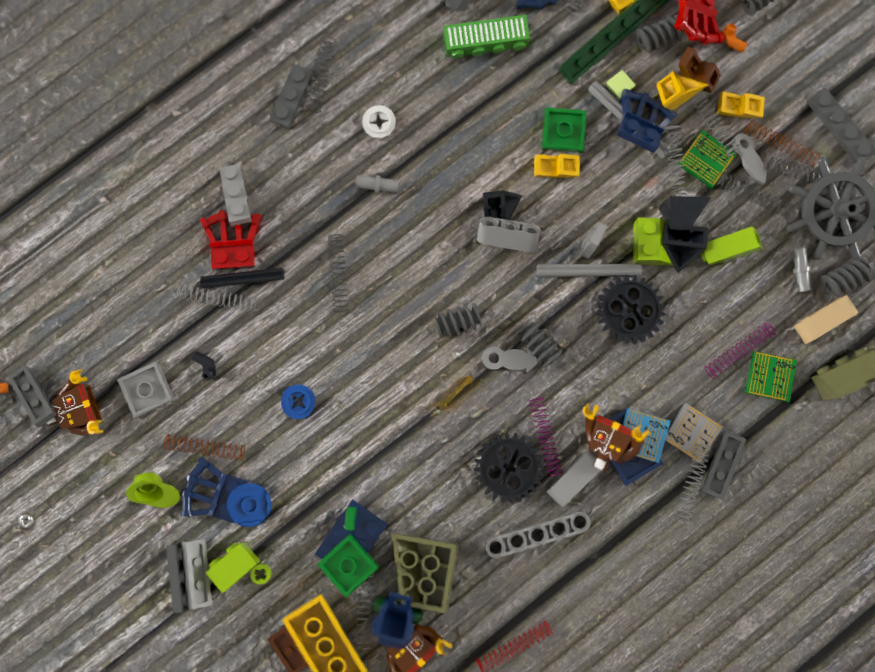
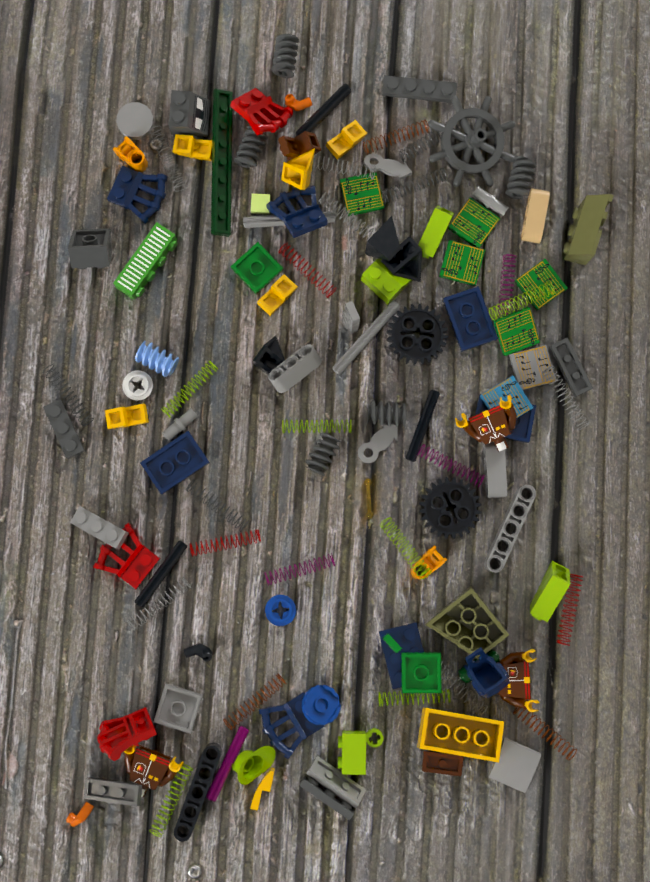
camera: 55 degrees left, 0 degrees up
none -> red plate [97,707,157,761]
none -> yellow slope [105,404,149,429]
none -> light blue piece [135,341,179,377]
none -> dark blue plate [140,431,210,495]
none -> lime piece [149,764,193,837]
none -> lime piece [161,360,219,418]
none -> black beam [174,742,222,842]
none -> red piece [190,529,261,557]
none -> magenta axle [206,726,249,802]
none -> yellow slope [250,767,275,810]
none -> magenta piece [265,553,335,586]
none -> red piece [279,243,337,298]
none -> lime piece [282,419,351,433]
none -> black axle [296,83,351,136]
none -> lime piece [379,688,450,707]
none -> lime piece [380,517,432,579]
none -> black axle [406,390,440,462]
none -> light orange piece [410,545,447,580]
none -> green tile [439,240,485,286]
none -> dark blue plate [442,286,498,352]
none -> green tile [448,198,500,248]
none -> lime piece [489,282,555,320]
none -> green tile [493,307,540,356]
none -> lime slope [530,561,571,622]

